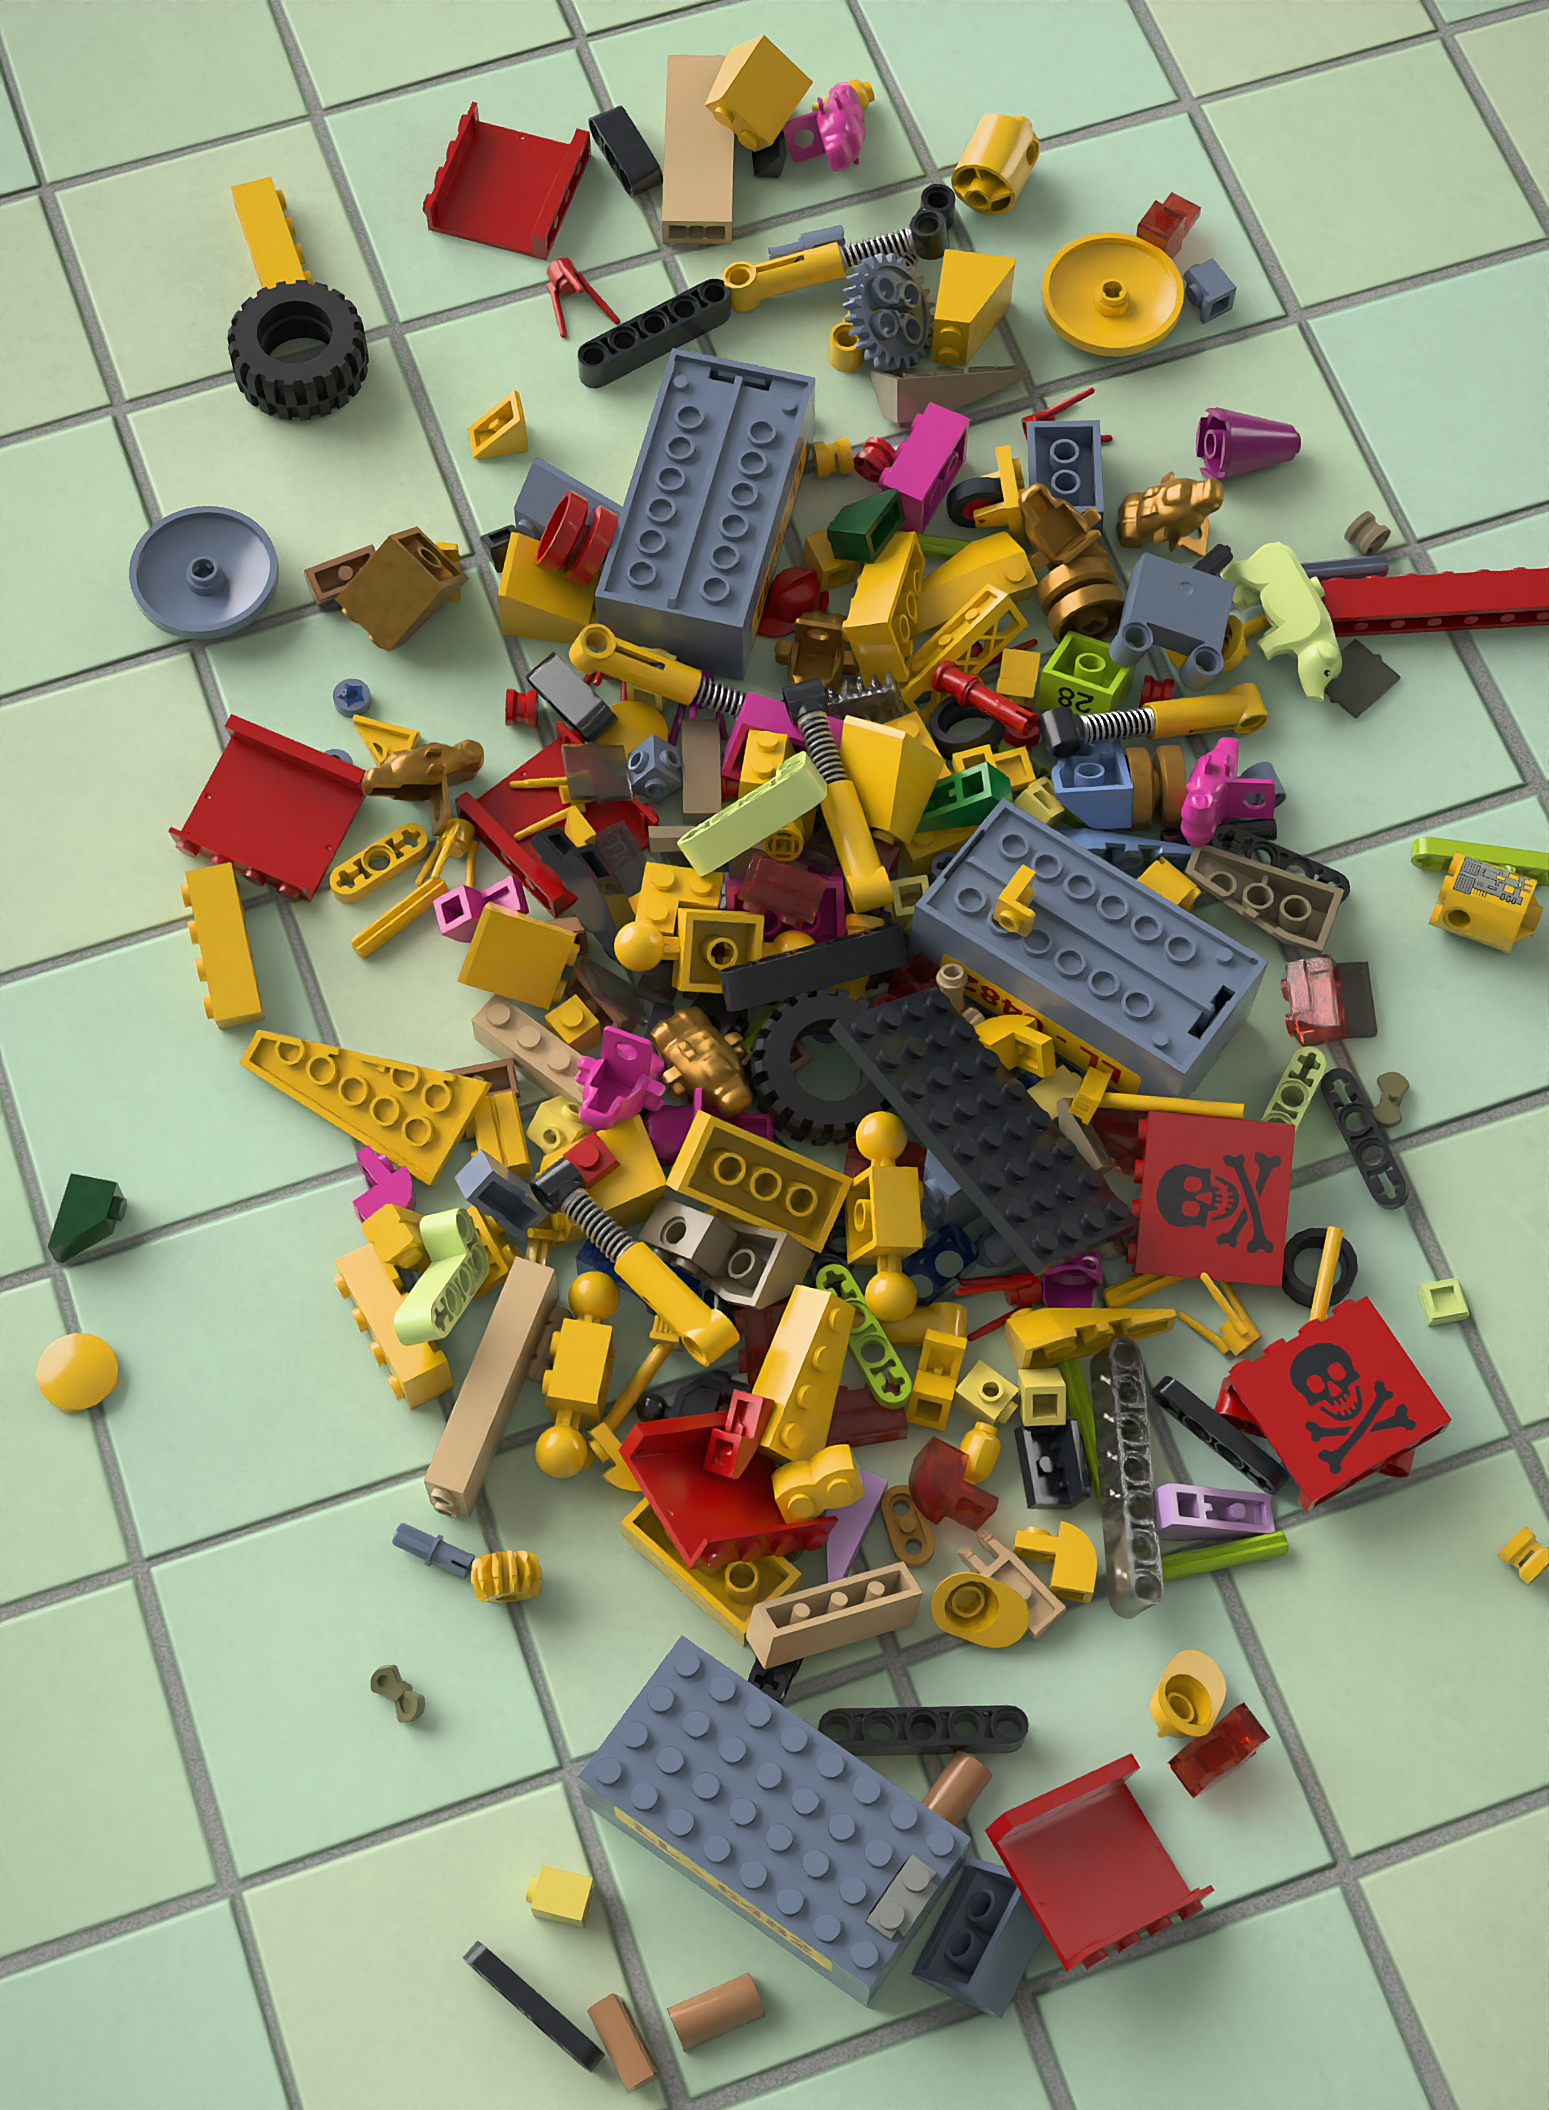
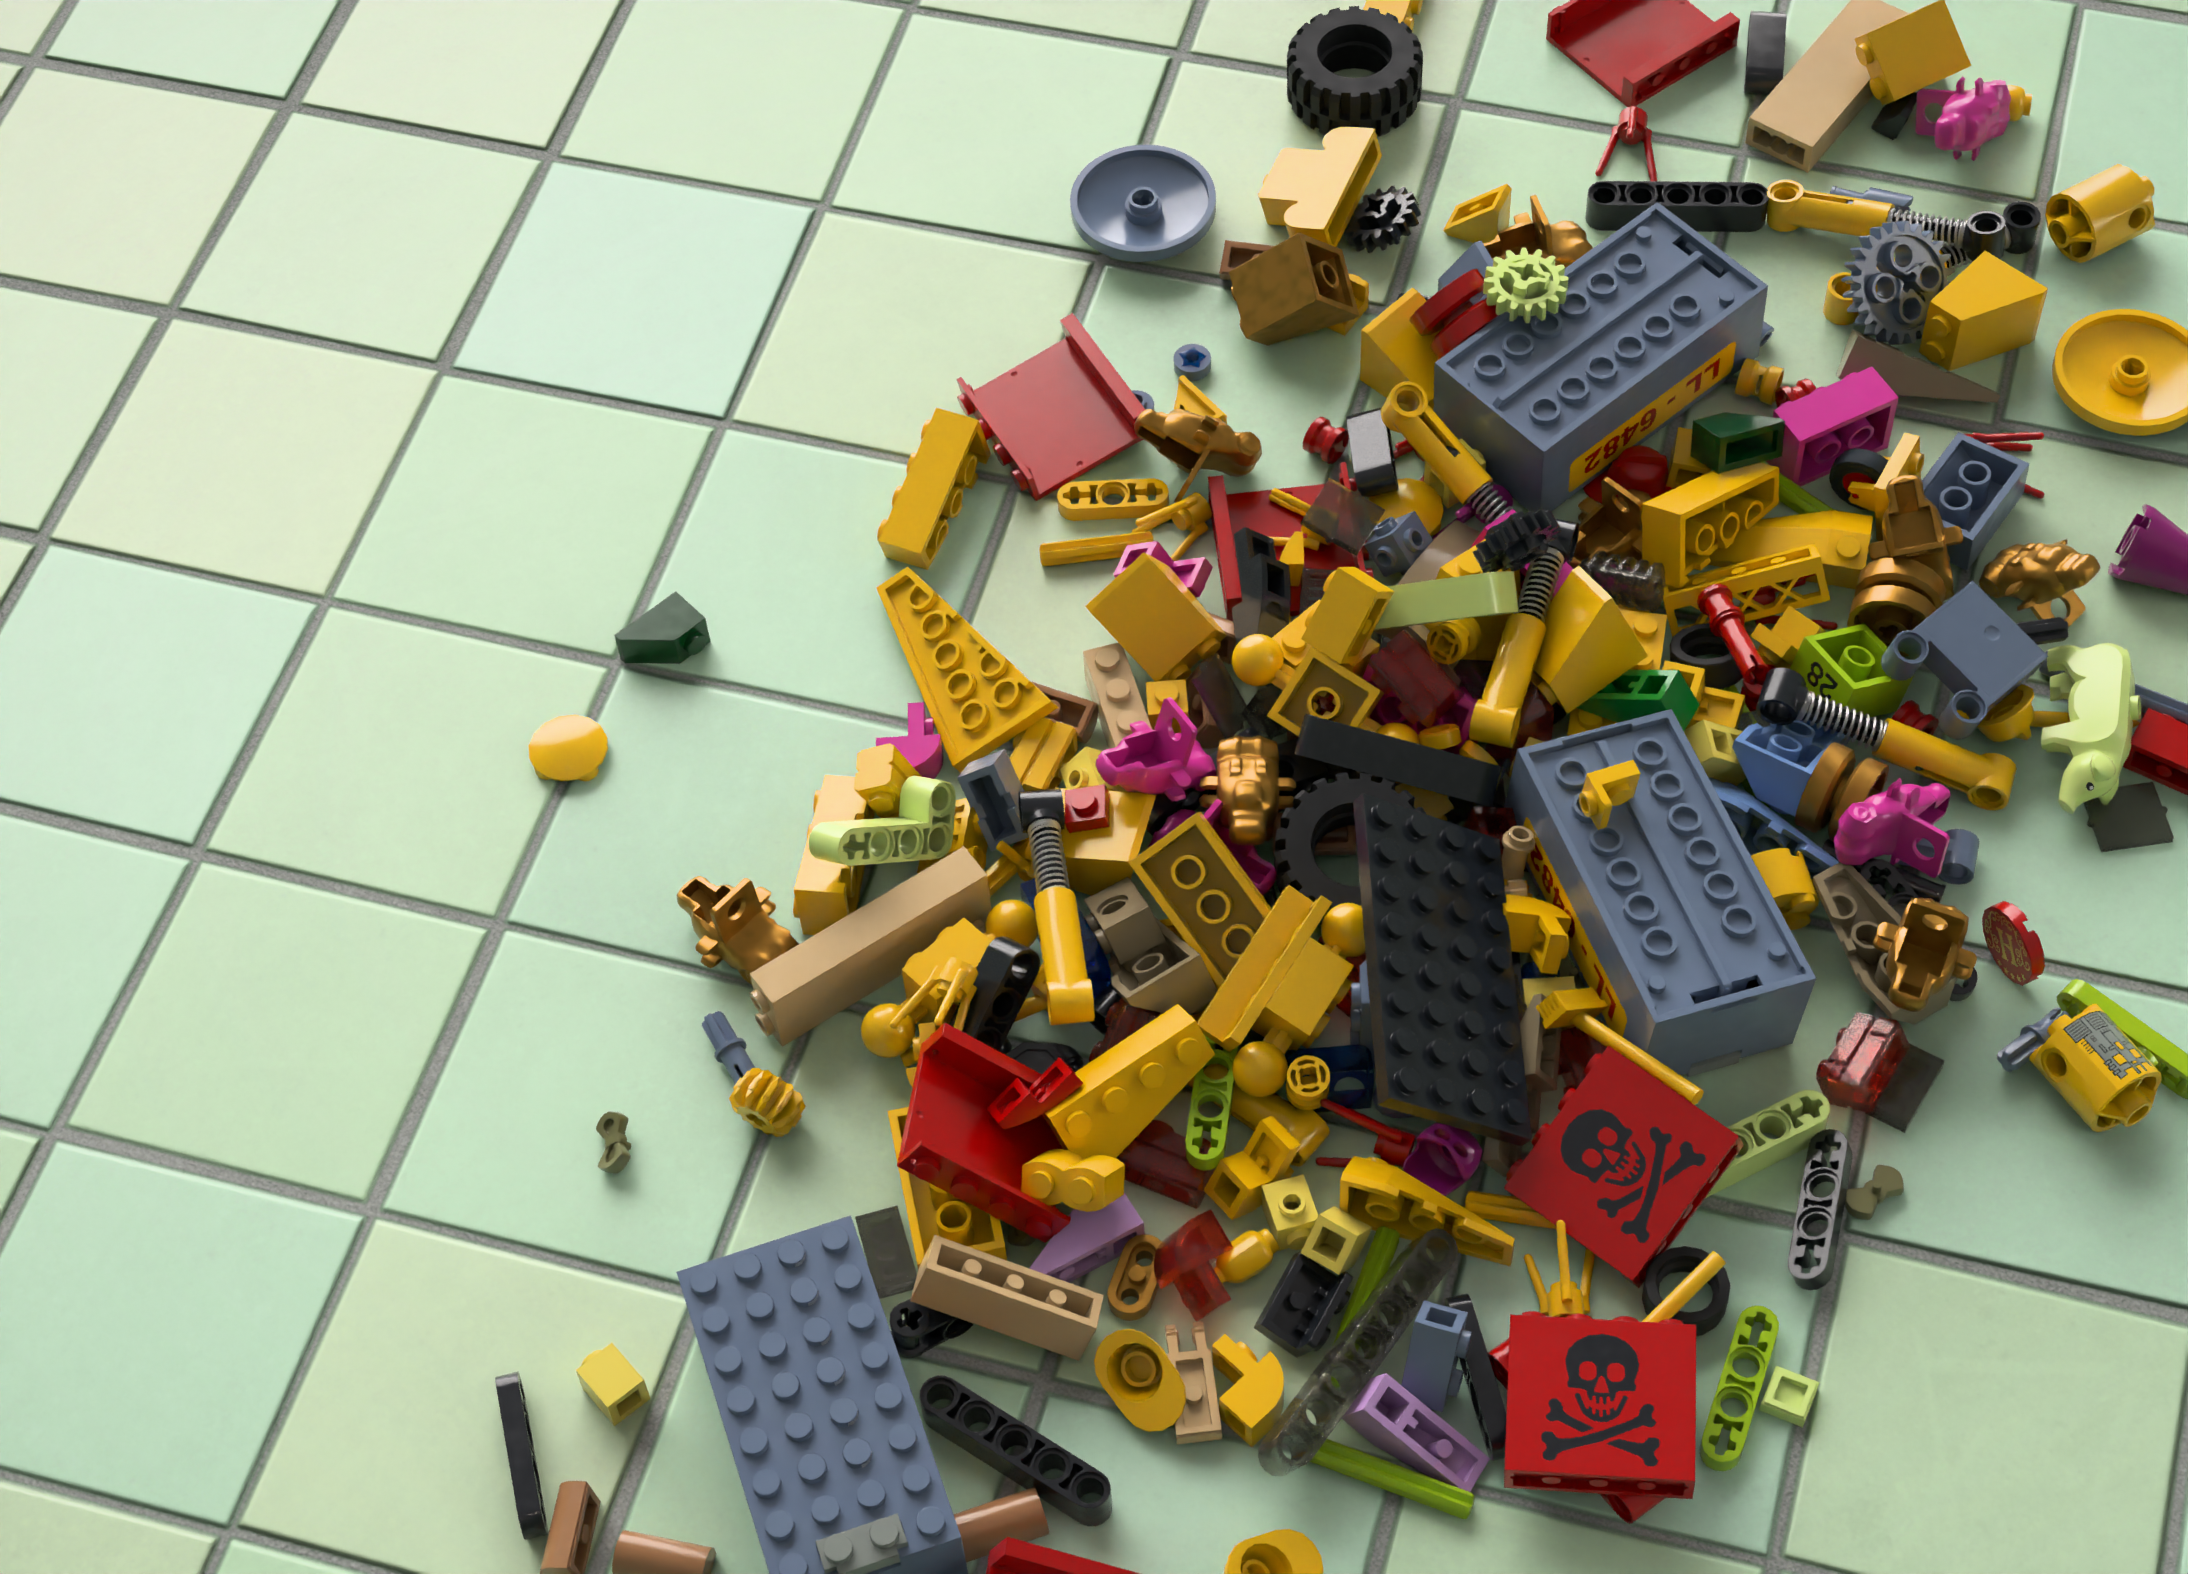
camera: 40 degrees right, 10 degrees down
none -> pearl gold piece [677,876,799,986]
none -> clear smoke tile [855,1206,917,1299]
none -> yellow plant [890,957,979,1031]
none -> black beam [949,936,1040,1051]
none -> yellow fence [1197,885,1333,1052]
none -> yellow brick [1258,127,1382,247]
none -> yellow wheel [1286,1055,1330,1110]
none -> yellow brick [1301,567,1394,664]
none -> black gear [1343,186,1421,253]
none -> sand blue brick [1401,1300,1472,1412]
none -> yellow tile [1418,724,1462,750]
none -> black gear [1473,509,1561,573]
none -> pearl gold piece [1483,195,1593,268]
none -> yellowish green gear [1483,248,1569,323]
none -> lime beam [1699,1305,1779,1472]
none -> pearl gold piece [1873,898,1977,1012]
none -> red tile [1982,901,2045,986]
none -> sand blue axle [1997,1008,2071,1072]

